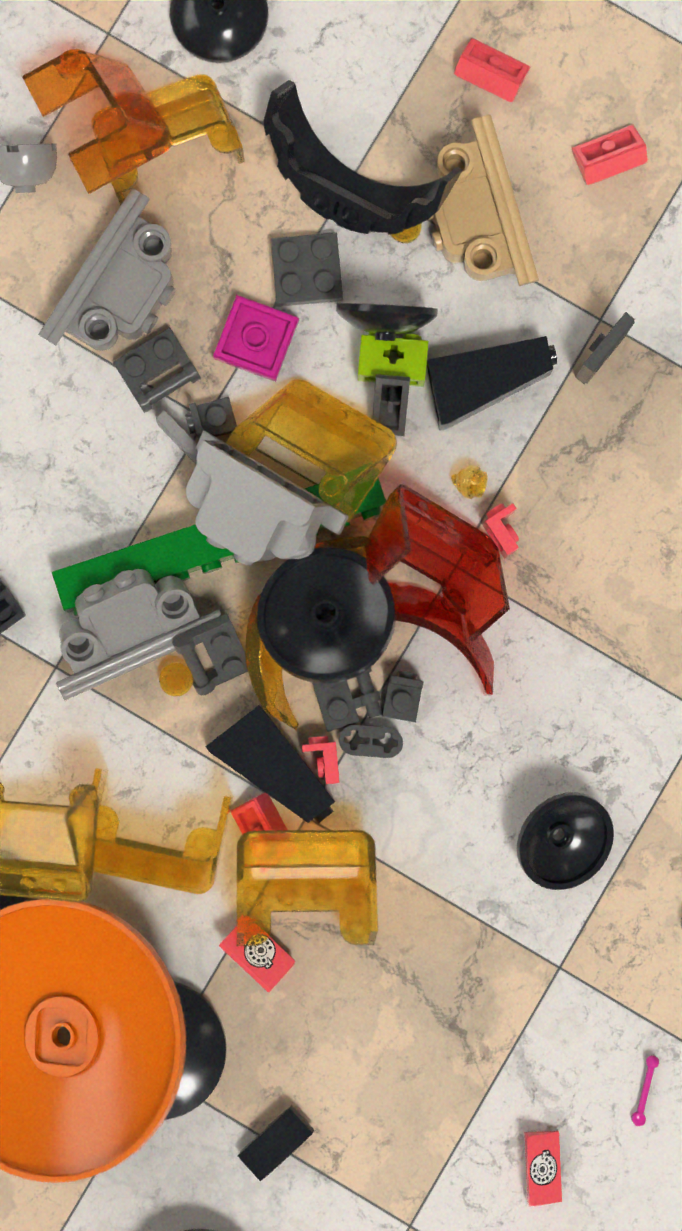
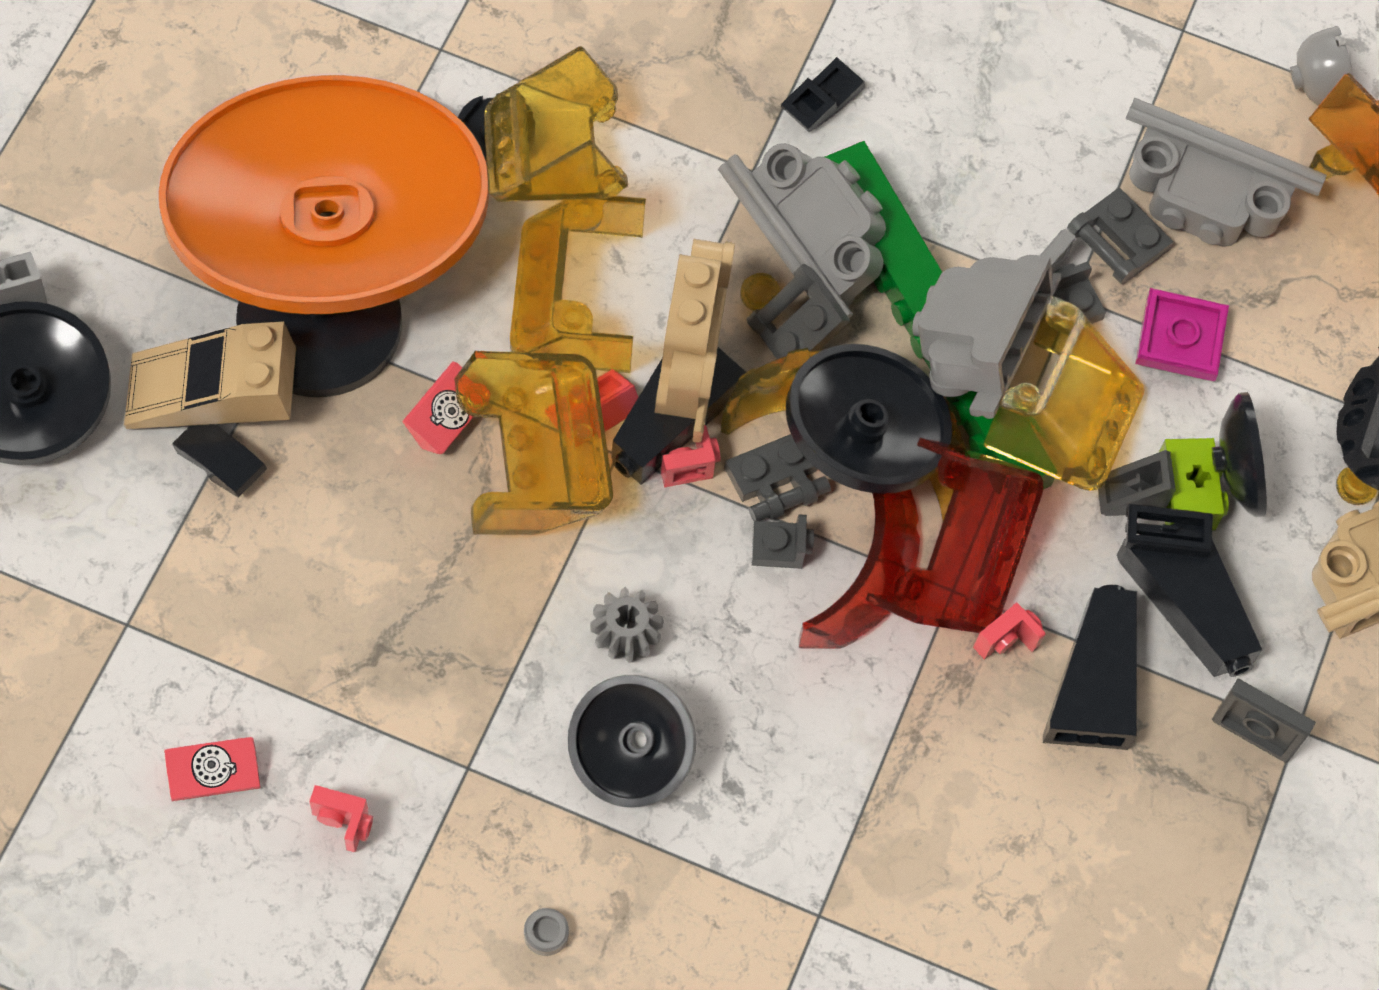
camera: 75 degrees right, 20 degrees down
dark grey plate [271,233,343,307] -> none
dark grey beam [339,725,403,758] -> none
clear yellow plate [451,465,488,499] -> none
dark pink hinge [631,1055,659,1126] -> none
none -> tan slope [124,321,296,429]
none -> coral bracket [309,785,373,852]
none -> light grey gear [590,587,664,663]
none -> tan brick [655,239,735,443]
none -> black slope [1043,585,1137,750]
none -> black tile [1124,504,1213,558]

